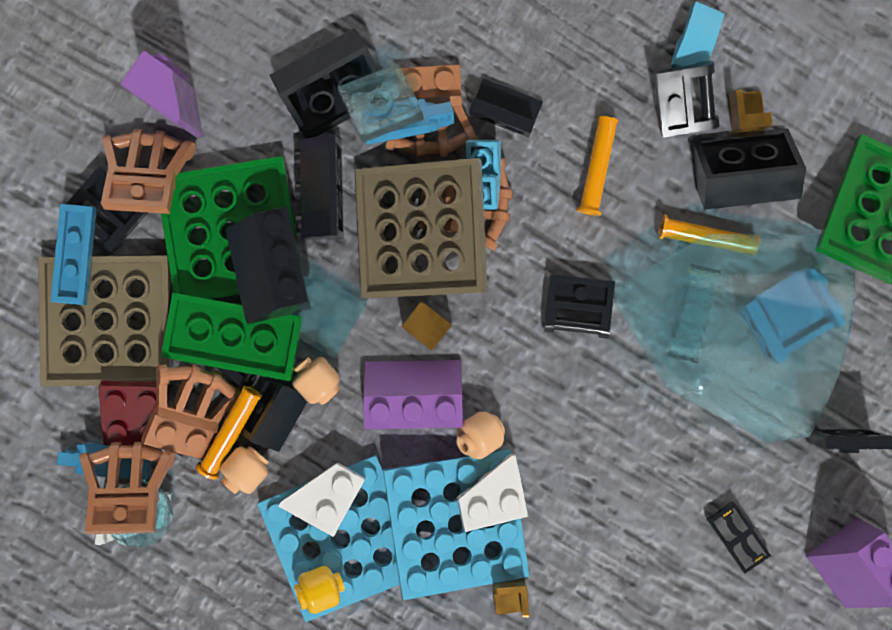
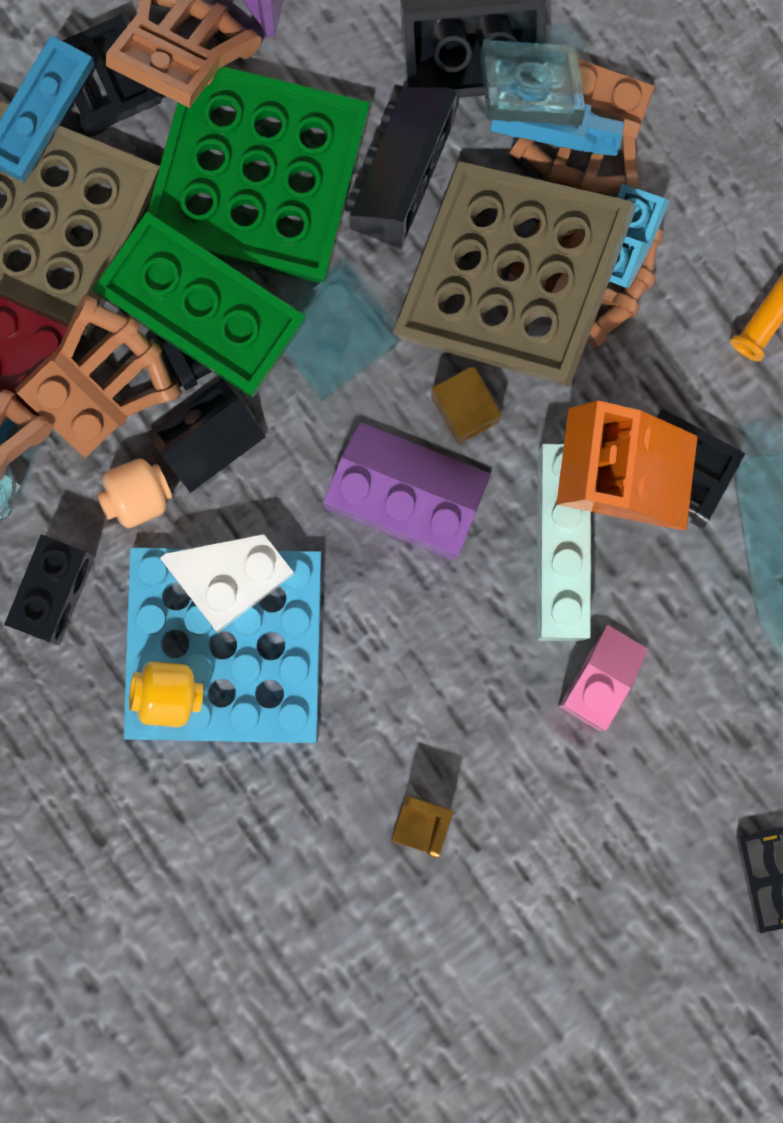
camera: 20 degrees right, 5 degrees down
light orange pin [196,386,262,480] -> none
black slope [226,206,312,325] -> none
light nougat head [292,356,340,405] -> none
medium azure piece [383,448,529,601] -> none
light nougat head [456,411,505,460] -> none
white wing [457,454,528,532] -> none
black panel [469,78,543,138] -> none
none -> black brick [4,534,95,645]
none -> light aqua brick [536,444,591,641]
none -> orange slope [556,400,698,531]
none -> bright pink slope [558,625,648,731]

